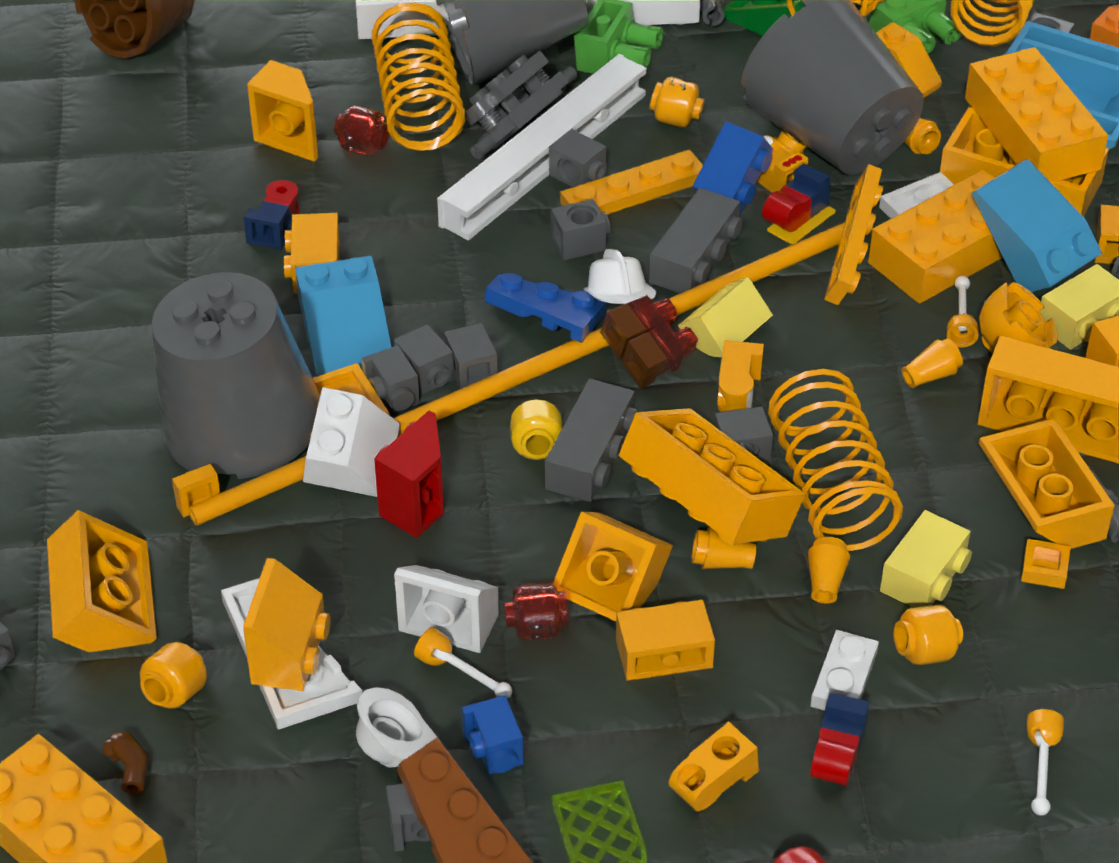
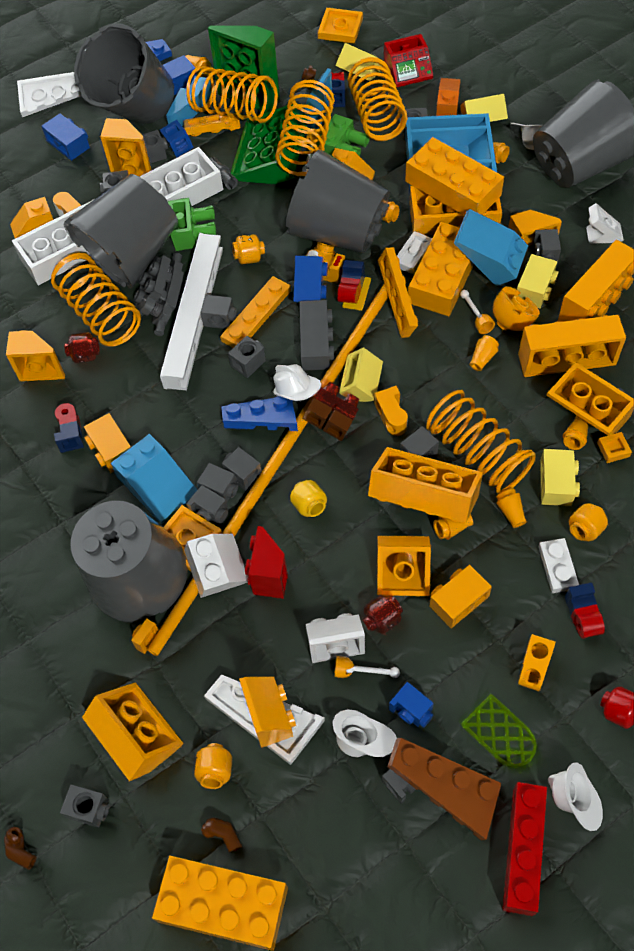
camera: 25 degrees left, 15 degrees up
dark grey brick [545,378,639,502] -> none
none -> light orange cone [563,415,589,450]

